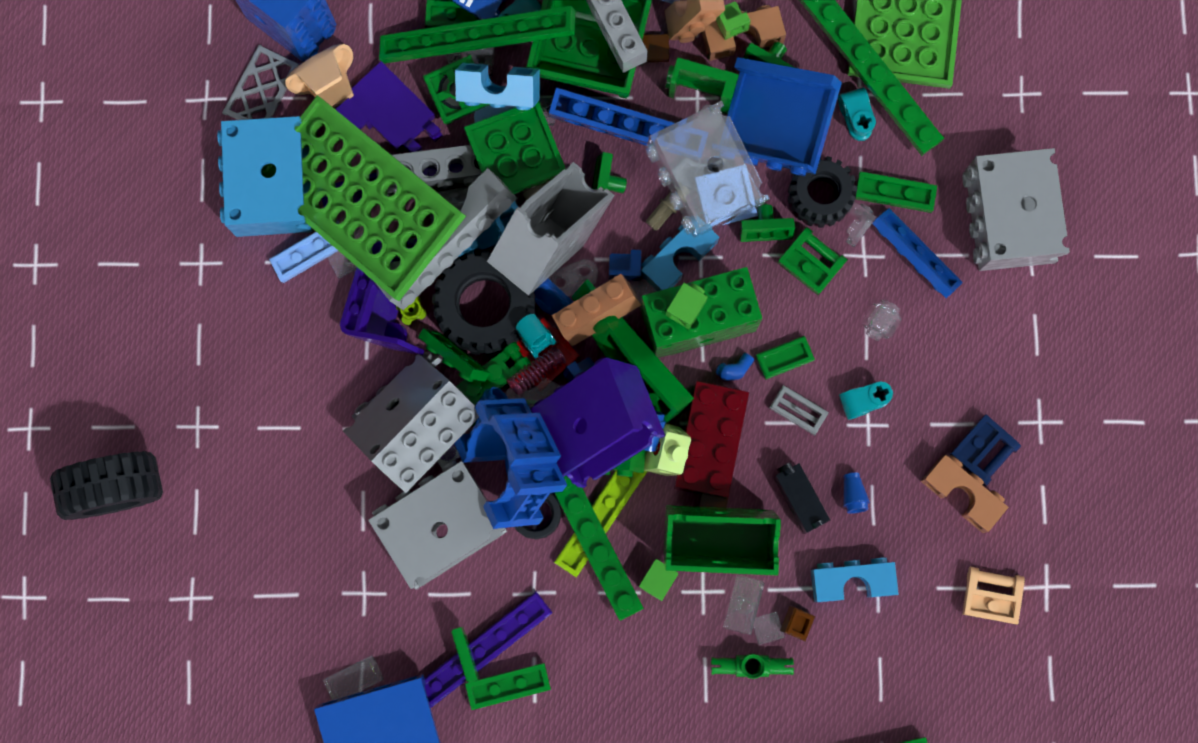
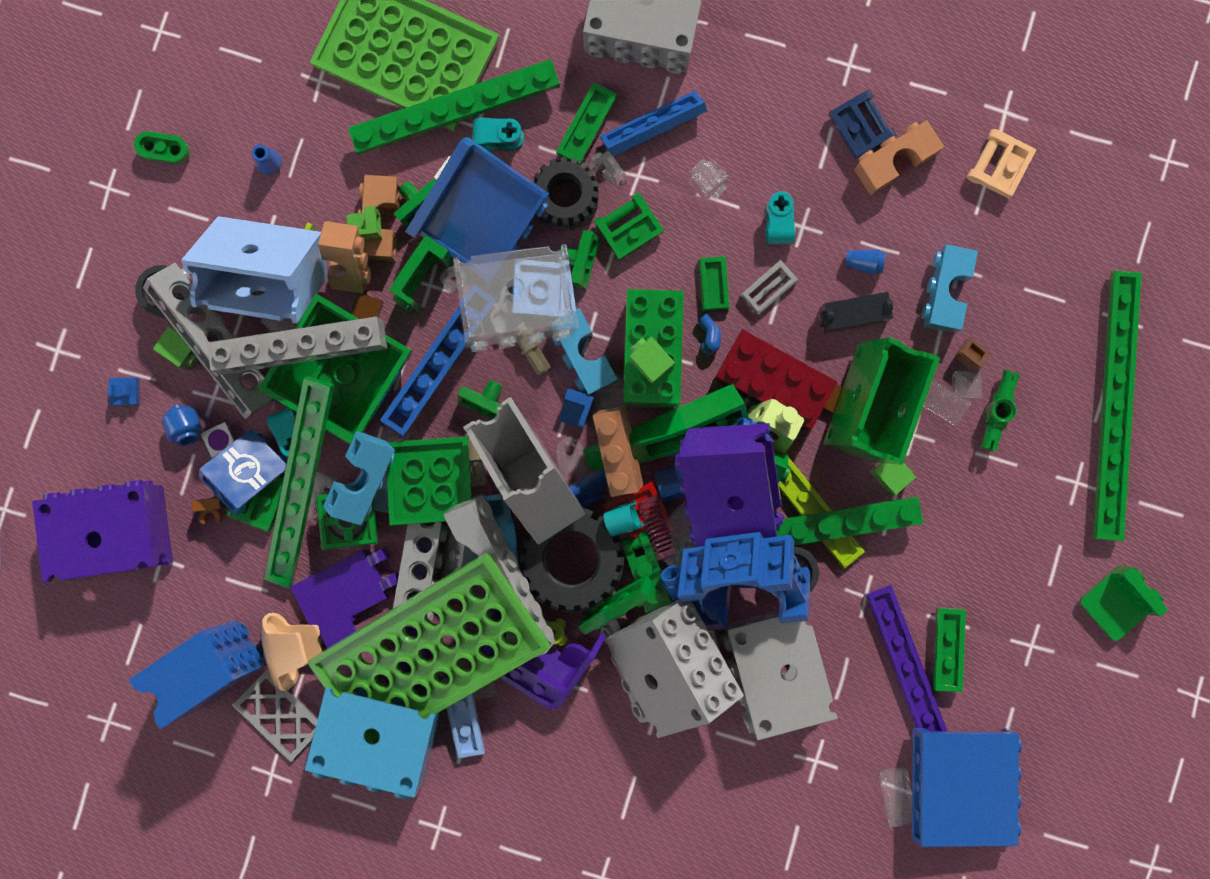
camera: 70 degrees left, 5 degrees up
green tile [452,627,480,683] -> none

